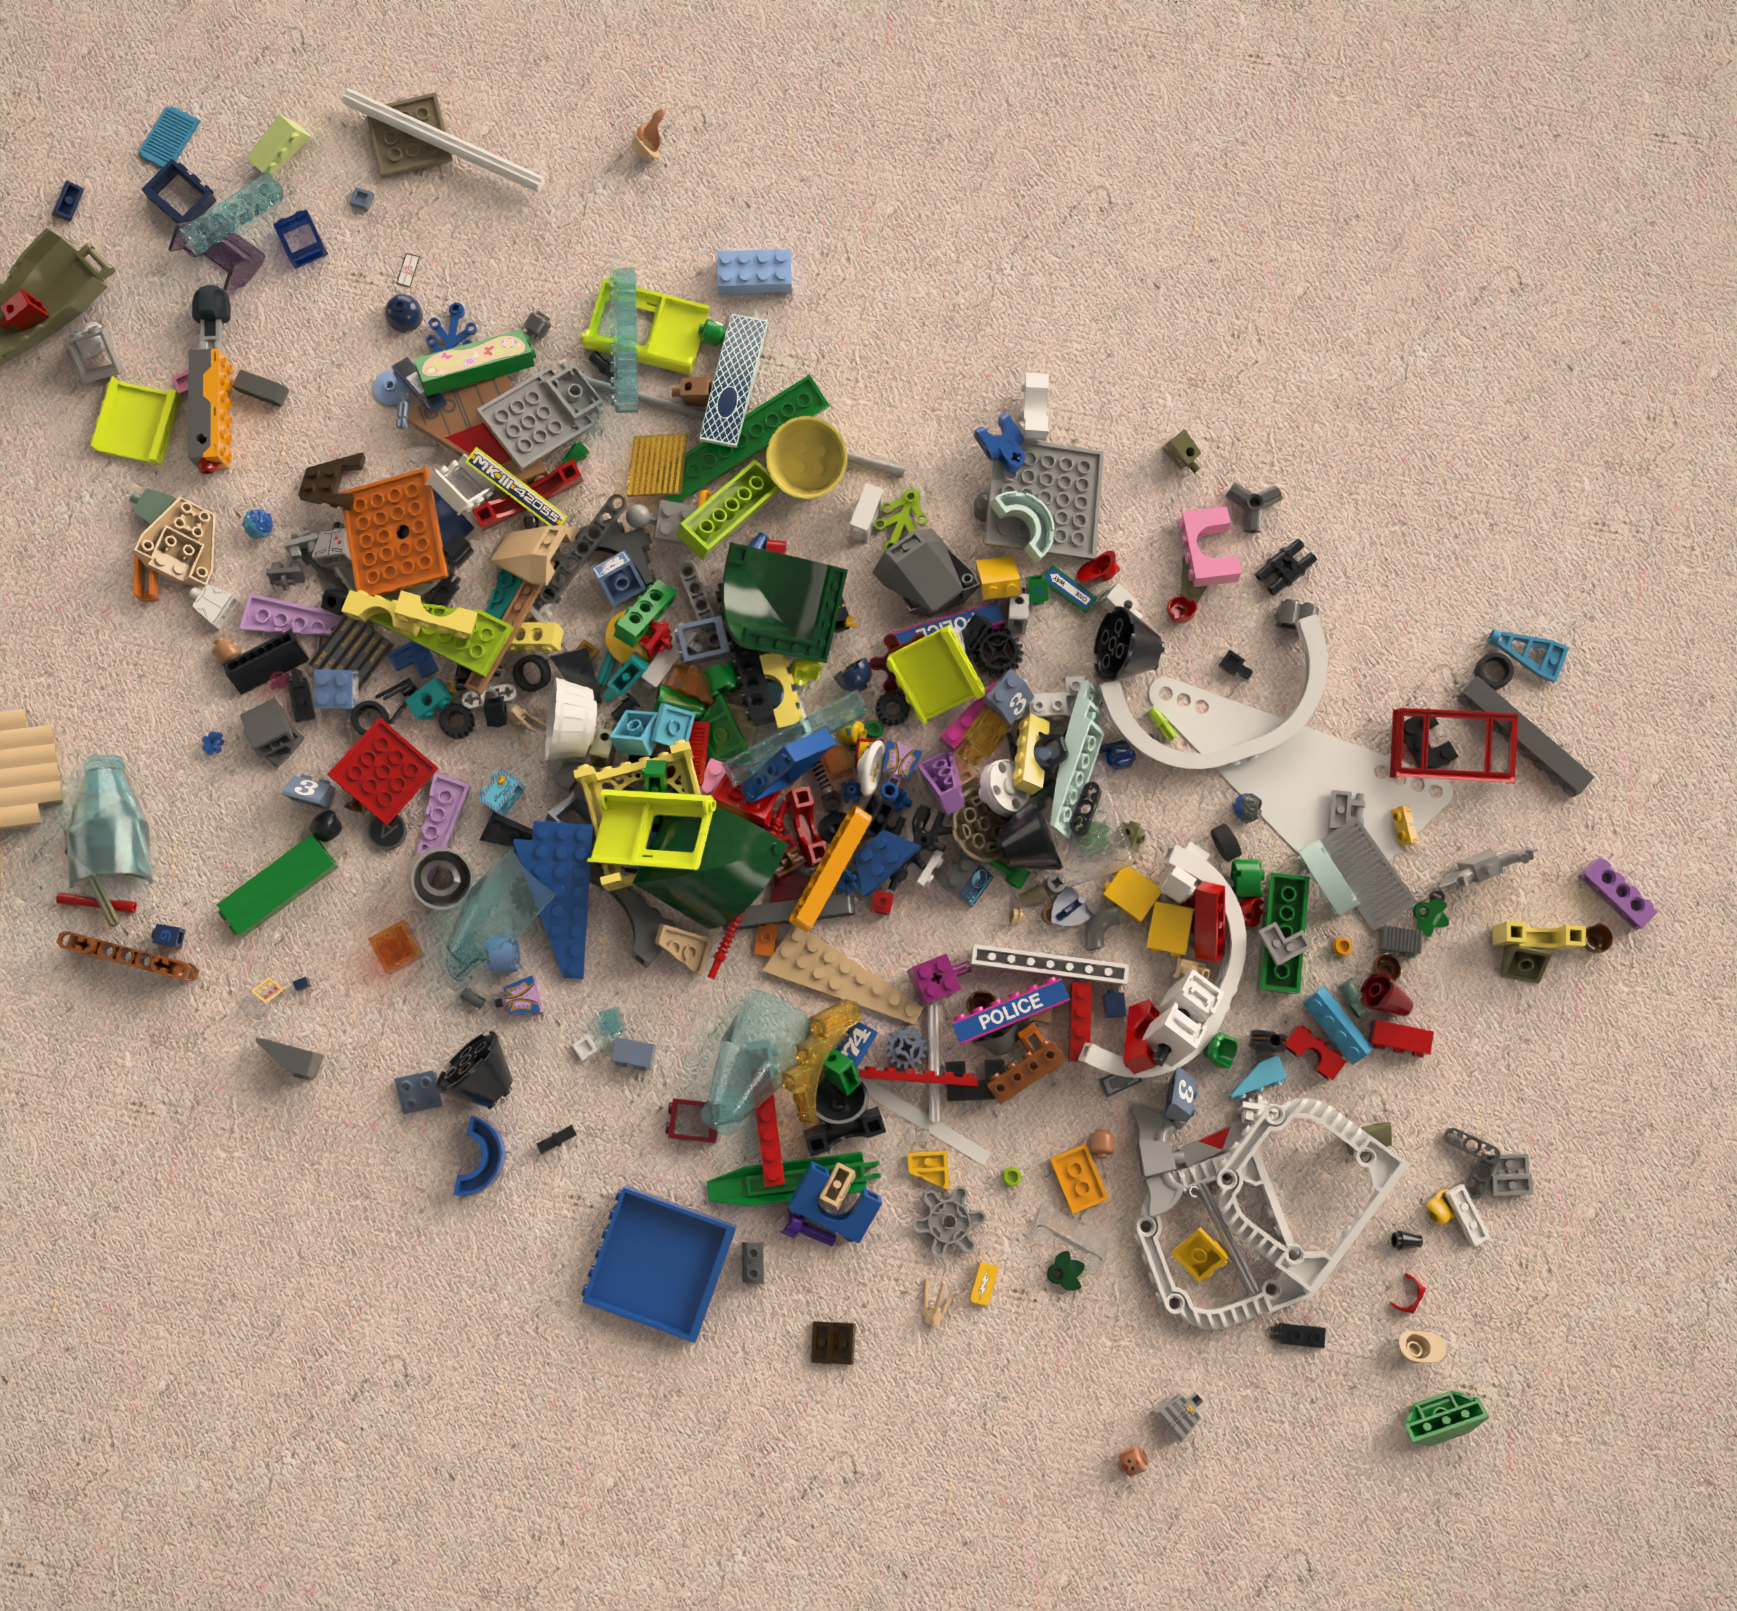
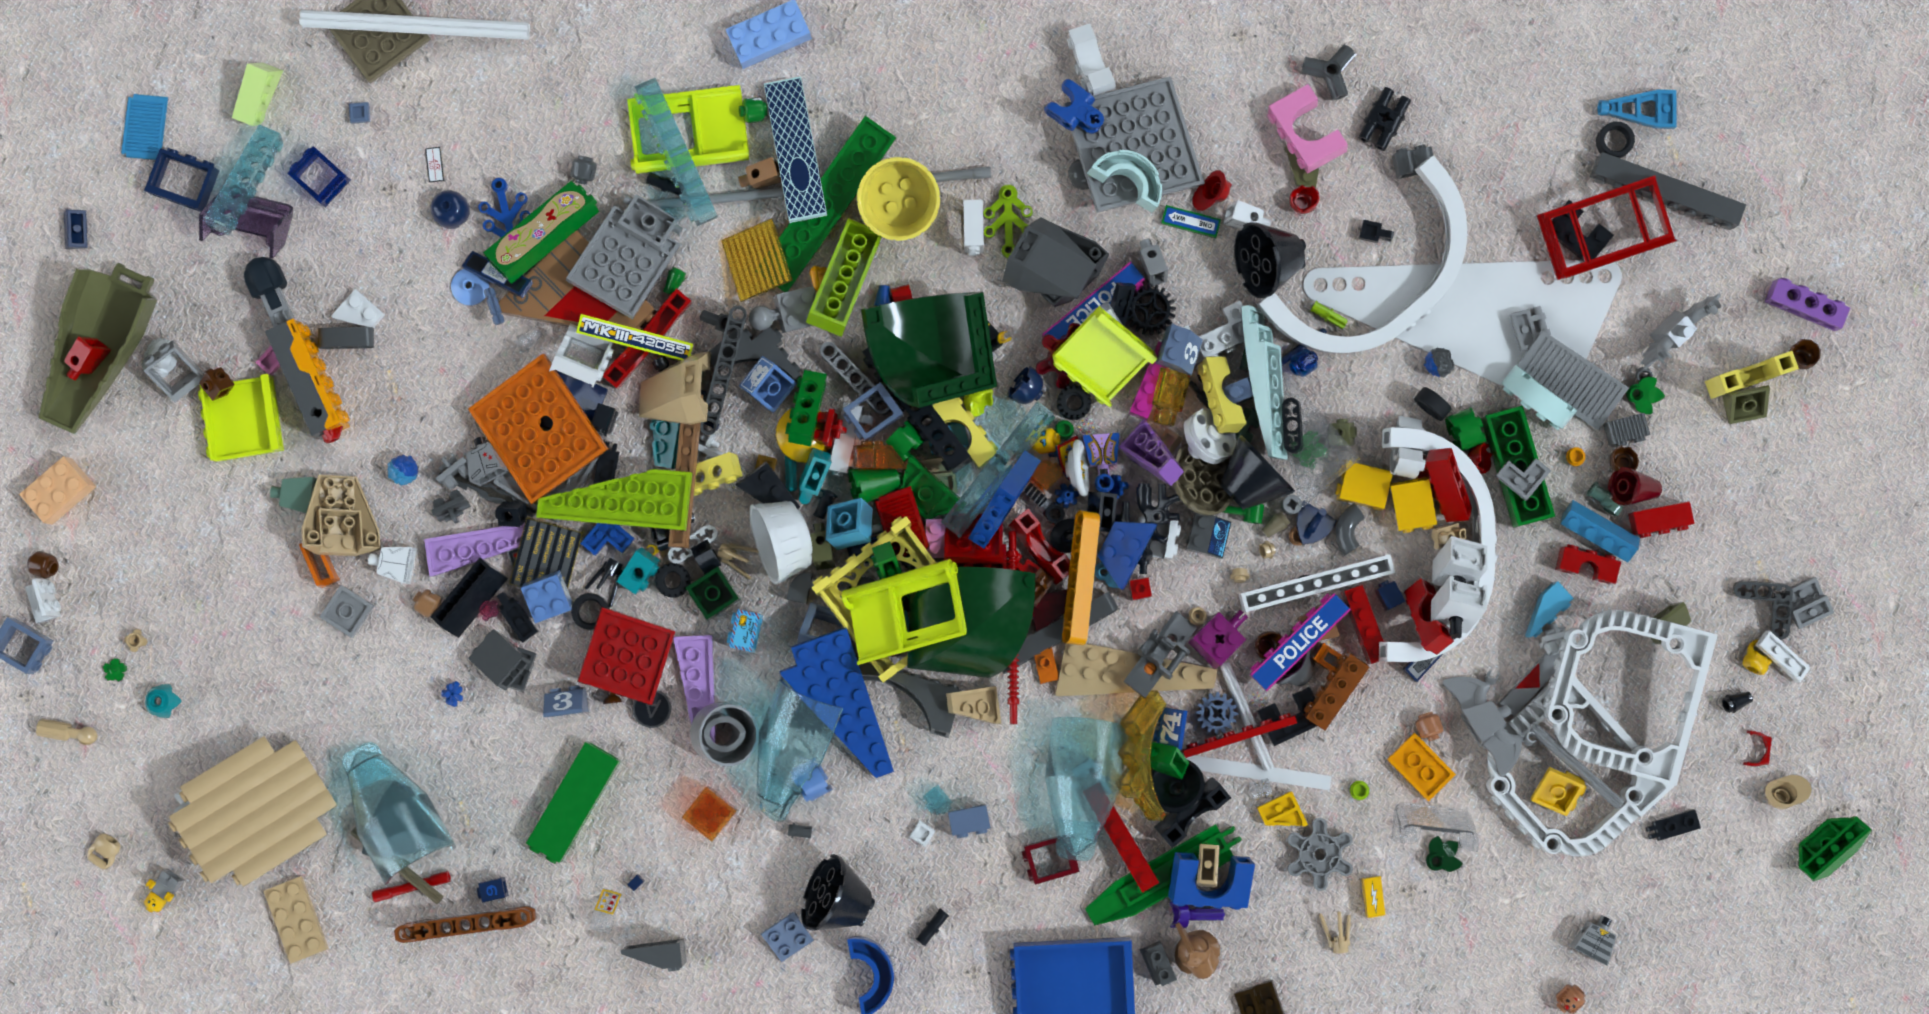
camera: 20 degrees left, 5 degrees up
dark brown wing [298,452,366,511] -> none
black hair [309,810,342,842] -> none
light yellow arch [341,590,421,637] -> none
light yellow arch [394,591,477,640] -> none
black wing [479,812,533,848] -> none
torso [494,975,543,1015] -> none
black tyre [512,654,551,692] -> none
medium azure plate [651,703,696,746] -> none
blue plant [835,870,857,895] -> none
yellow brick [976,556,1021,600] -> none
green brick [1025,574,1049,605] -> none
black helmet [1038,732,1069,774] -> none
olive torso [1161,429,1203,474] -> none
sand blue slope [1164,1067,1198,1123] -> none
green hair [1203,1032,1238,1069] -> none
black head [1249,1030,1287,1053] -> none
yellow hinge [1391,805,1418,847] -> none
none -> reddish brown brick [199,367,235,401]
none -> light grey plate [320,585,374,638]
none -> white wing [331,289,385,328]
none -> dark green brick [686,567,741,621]
none -> dark grey axle [700,310,736,334]
none -> dark grey piece [1123,611,1197,698]
none -> medium nougat helmet [1174,922,1220,979]
none -> tan plate [1188,607,1207,626]
none -> tan plate [1230,568,1249,583]

